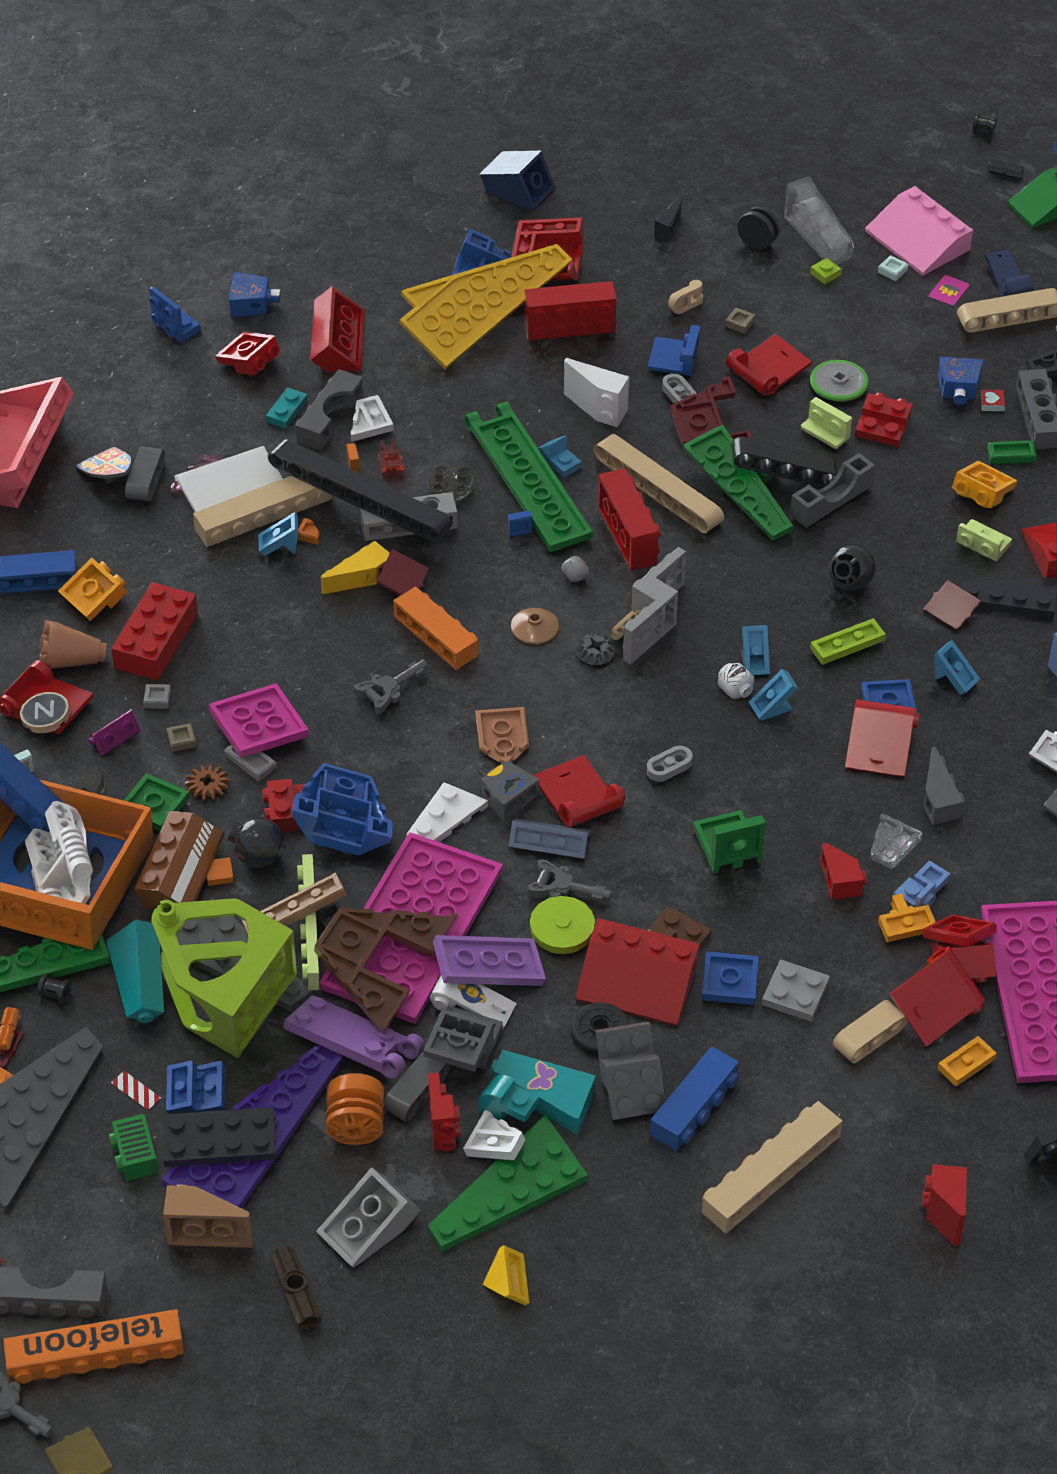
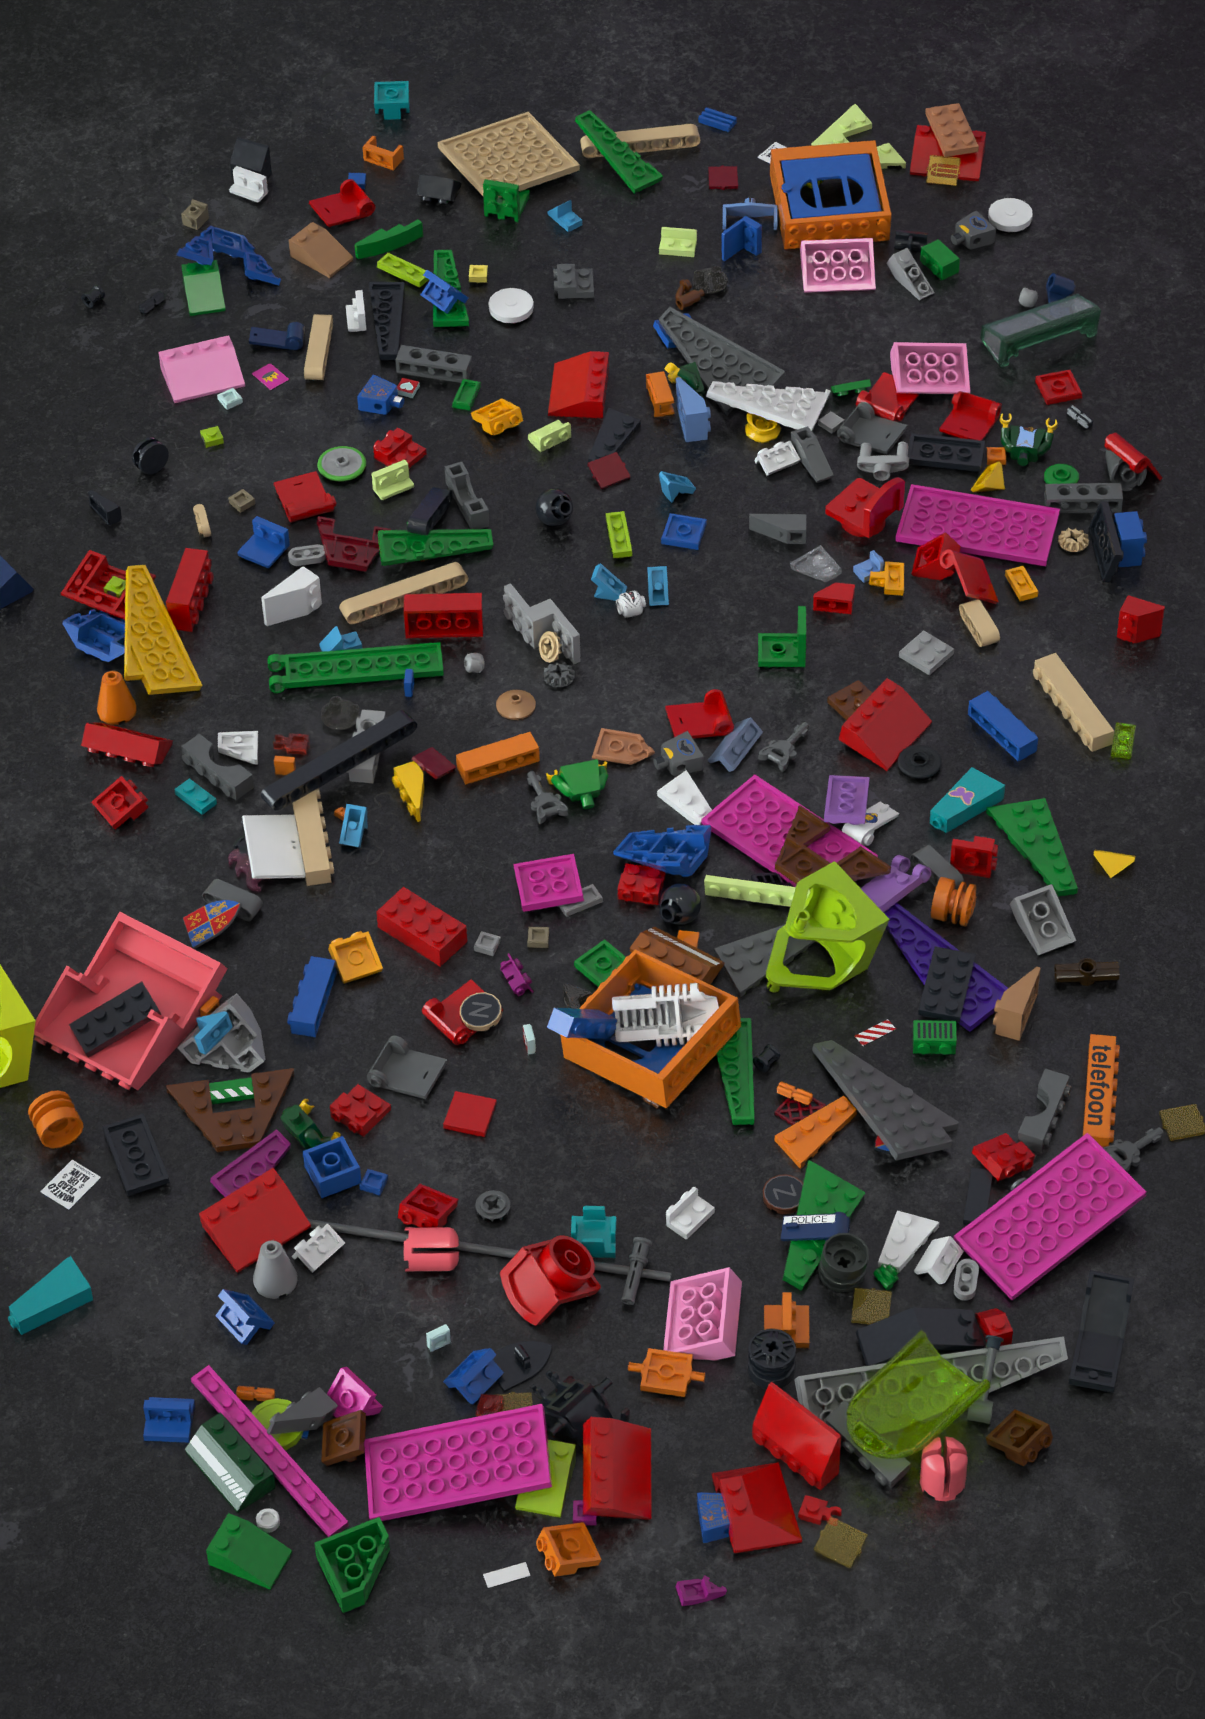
camera: 70 degrees left, 0 degrees up
nougat cone [39,620,106,669] -> none
teal slope [107,920,164,1023] -> none
blue bracket [149,287,201,343] -> none
blue slope [166,1060,226,1114] -> none
dark orange gear [185,764,230,801] -> none
blue torso [229,272,281,317] -> none
medium nougat tile [242,873,347,933] -> none
dark grey bracket [423,1007,503,1072] -> none
white wing [463,1110,525,1160] -> none
teal brick [478,1075,539,1122] -> none
lime wheel [530,896,595,954] -> none
dark grey bracket [595,1022,665,1120] -> none
light grey plate [647,746,693,782] -> none
blue plate [702,951,759,1005] -> none
clear wedge [784,176,854,264] -> none
door [845,699,920,777] -> none
medium blue plate [914,860,950,895] -> none
red tile [923,914,997,947] -> none
none -> orange cone [97,671,137,725]
none -> green torso [546,759,608,809]
none -> red piece [825,477,905,538]
none -> clear neon green plate [1111,722,1136,759]

